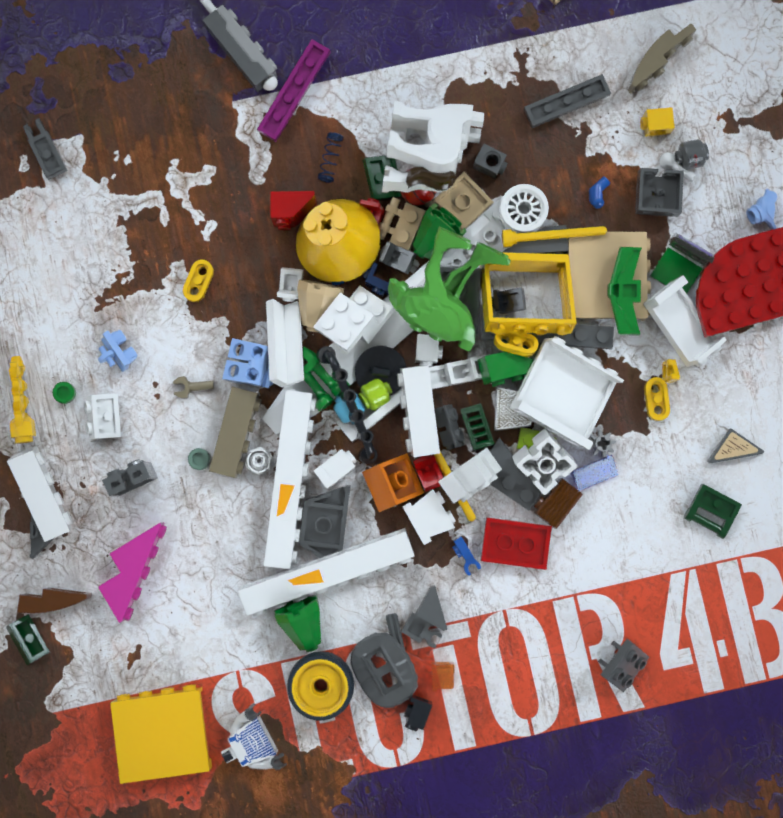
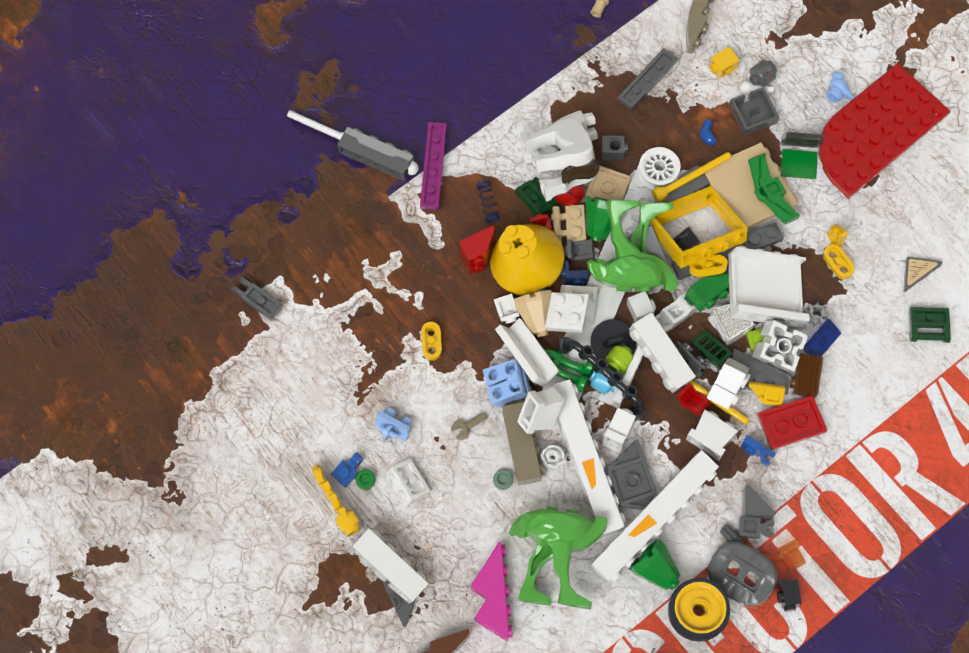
camera: 20 degrees left, 15 degrees down
dark grey piece [102,459,158,497] -> none
orange slope [362,453,424,512] -> none
dark grey plate [598,639,649,692] -> none
white panel [643,275,727,368] -> none
none -> blue plate [331,452,364,488]
none -> bright green animal [509,506,607,610]
none -> white hips [517,387,565,434]
none -> yellow tile [748,381,785,406]

